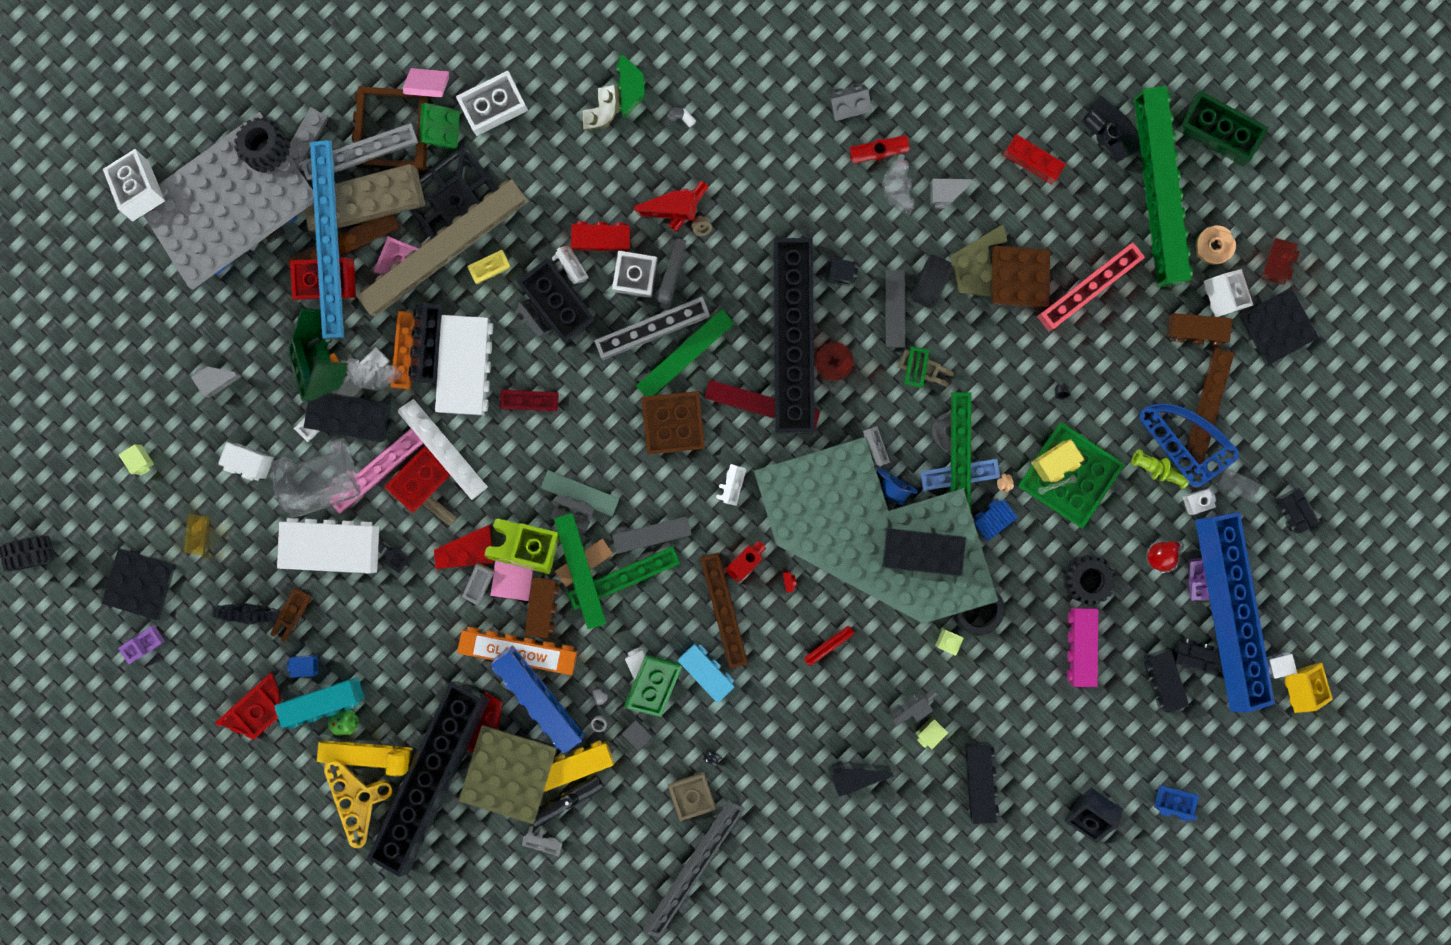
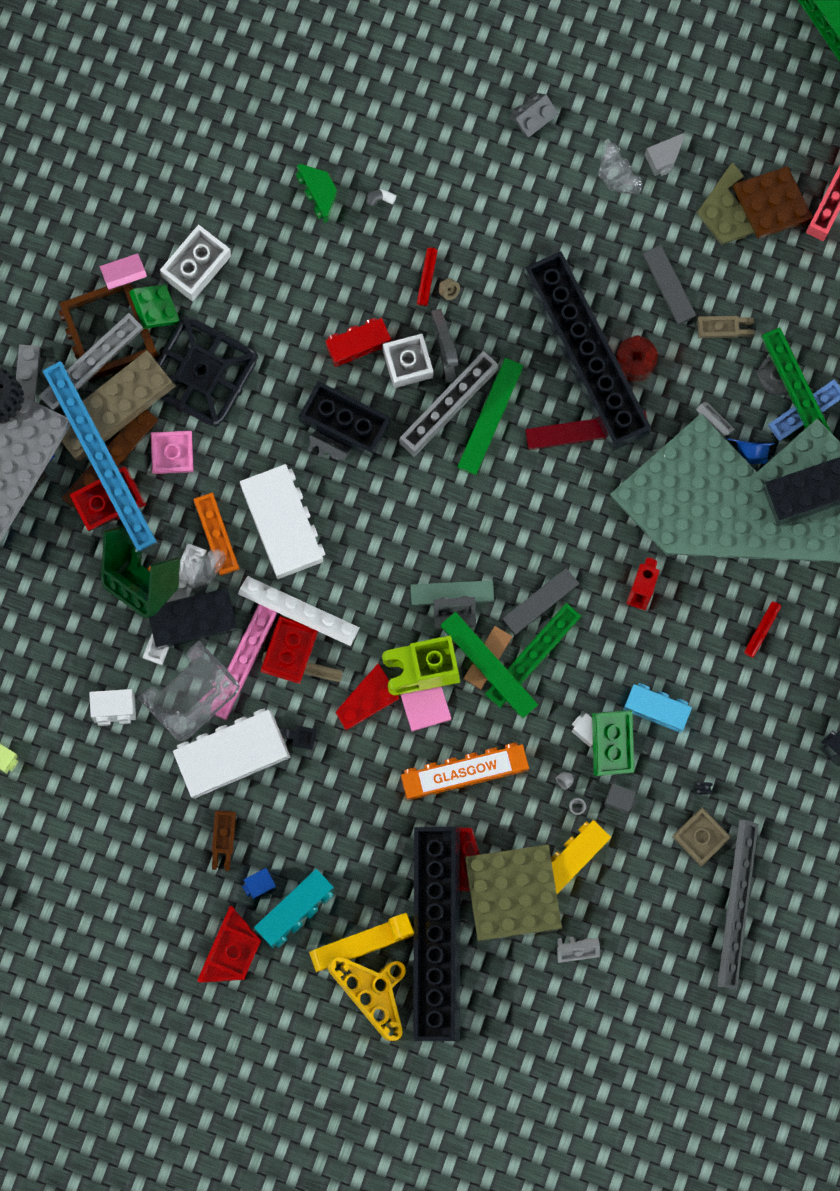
camera: 35 degrees left, 10 degrees down
black plate [101,548,176,620] -> none
medium lavender slope [118,625,165,664] -> none
clear yellow plate [183,514,210,555] -> none
light grey slope [191,366,242,398] -> none
black gear [212,603,279,624] -> none
bright green head [328,710,359,735] -> none
dark tan brick [357,179,529,317] -> none
black brick [408,303,442,383] -> none
light grey tile [461,563,495,606] -> none
light yellow plate [467,250,511,284] -> none
blue brick [491,645,585,754] -> none
dark red tile [500,389,559,412] -> none
reddish brown brick [525,577,560,638] -> none
black piece [534,774,605,828] -> none
white plate [552,245,589,284] -> none
plate [582,85,619,131] -> none
red slope [634,189,698,221] -> none
reddish brown plate [641,391,705,455] -> none
reddish brown tile [700,552,748,669] -> none
white plate [716,464,746,506] -> none
red plate [782,571,797,593] -> none
black brick [827,258,858,286] -> none
red piece [849,135,910,164] -> none
green tile [903,346,930,388] -> none
black tyre [911,255,952,309] -> none
red brick [1002,134,1066,185] -> none
black panel [1081,96,1140,164] -> none

